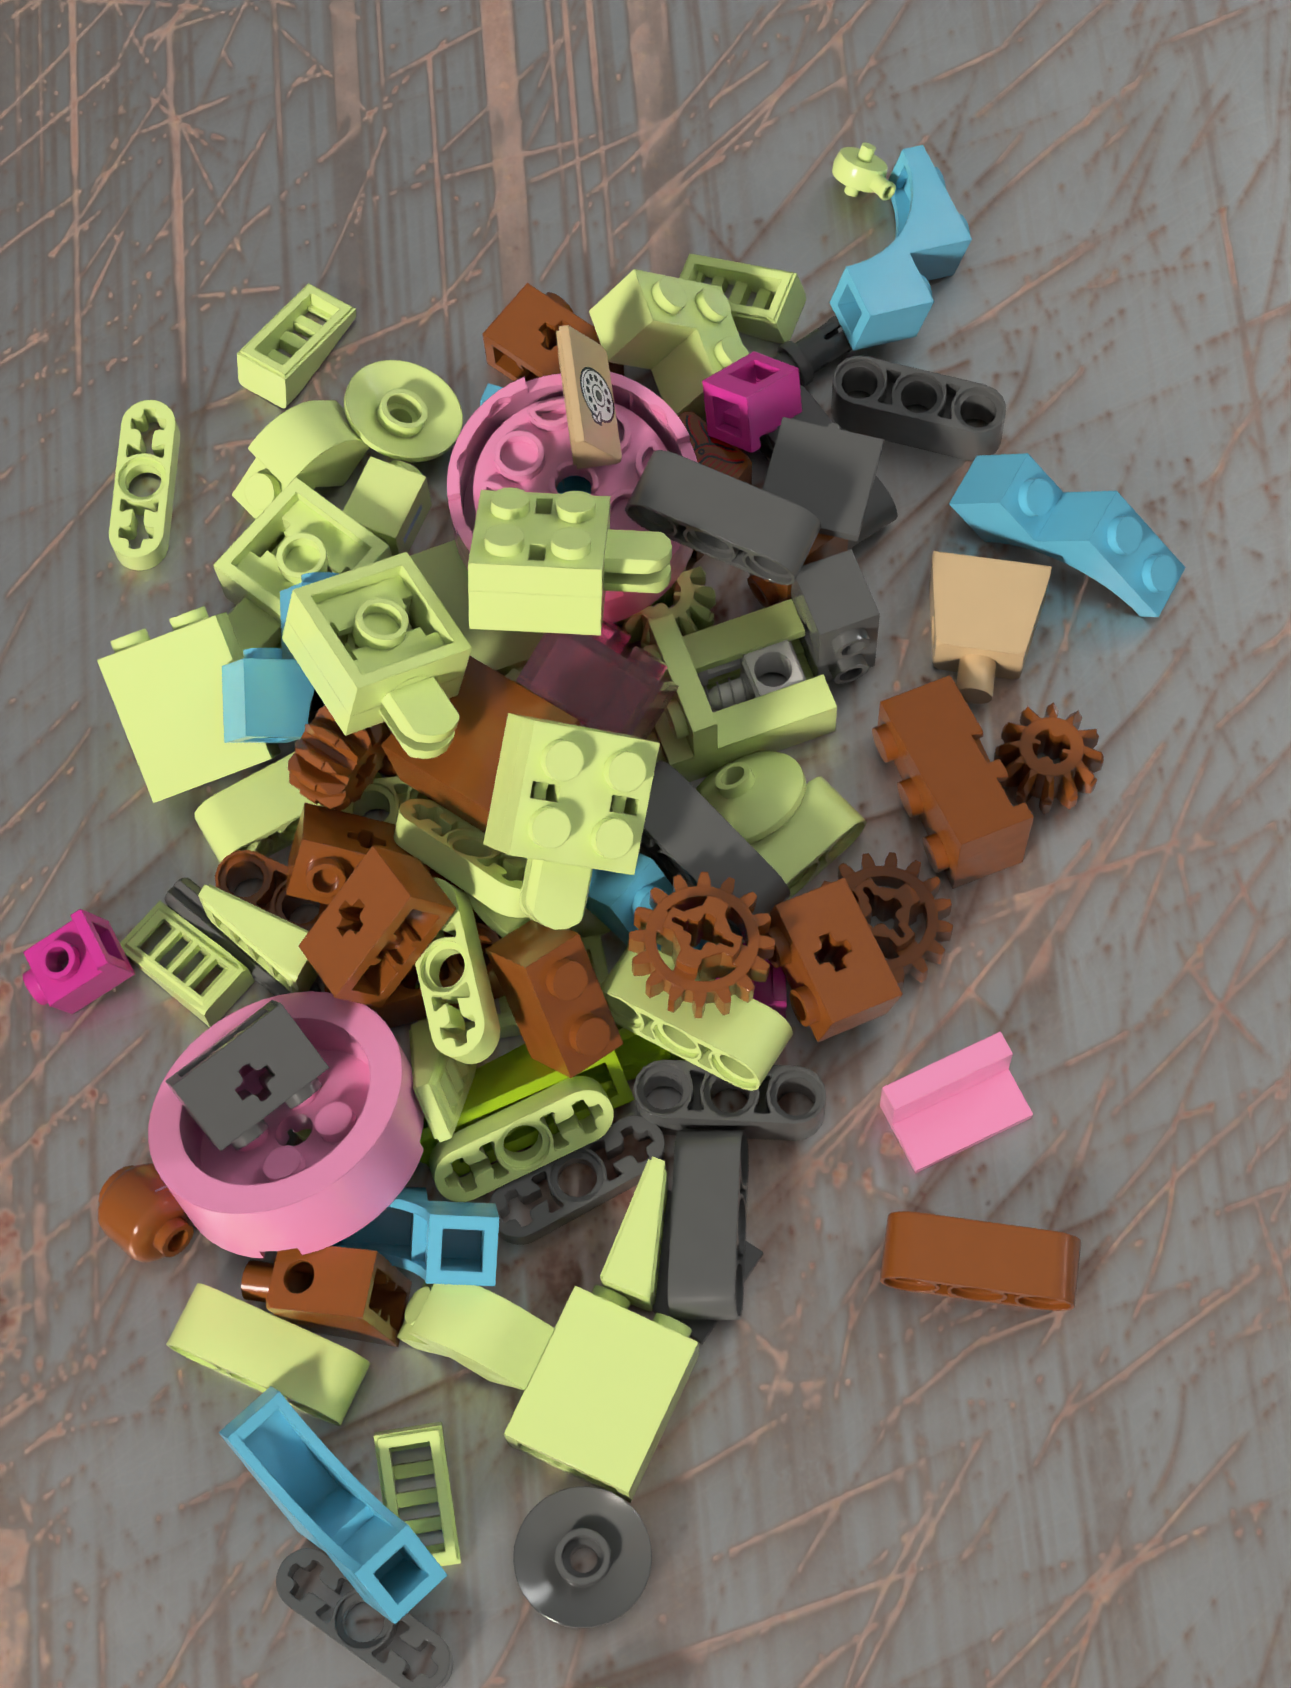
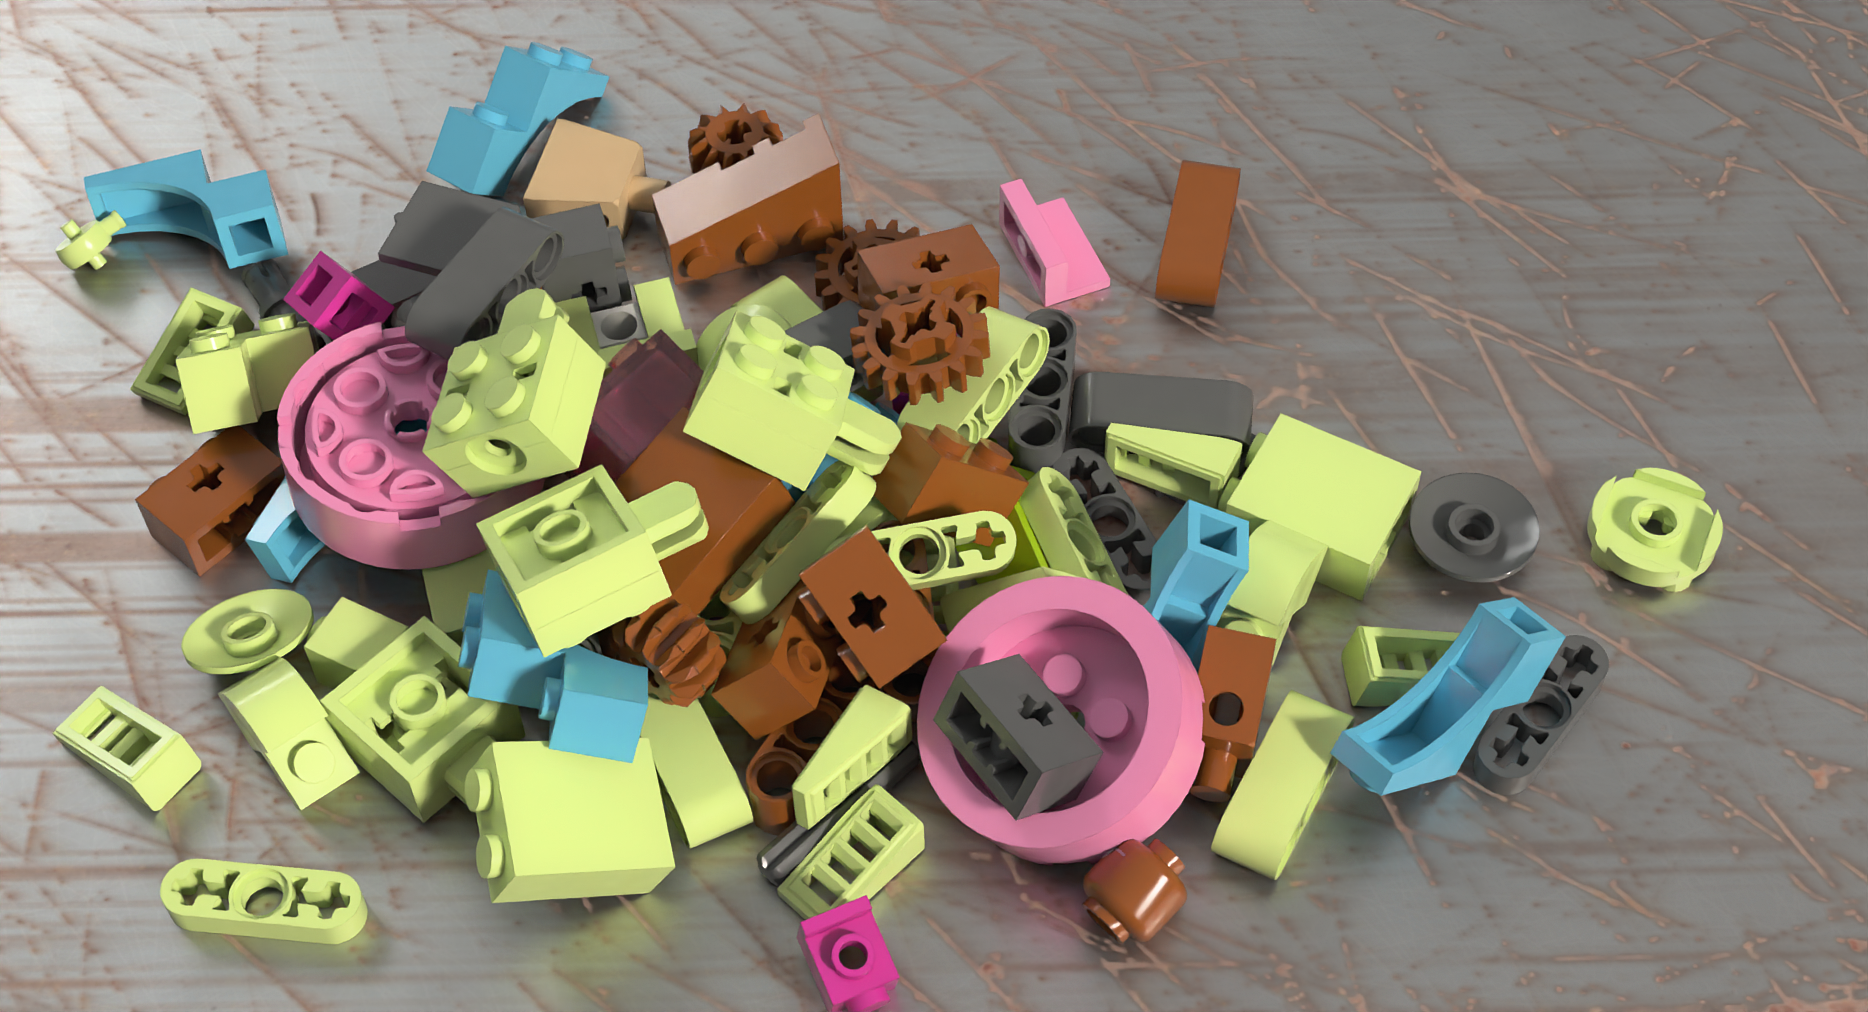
camera: 90 degrees left, 15 degrees down
tan slope [556,325,622,469] -> none
dark grey beam [831,356,1006,461] -> none

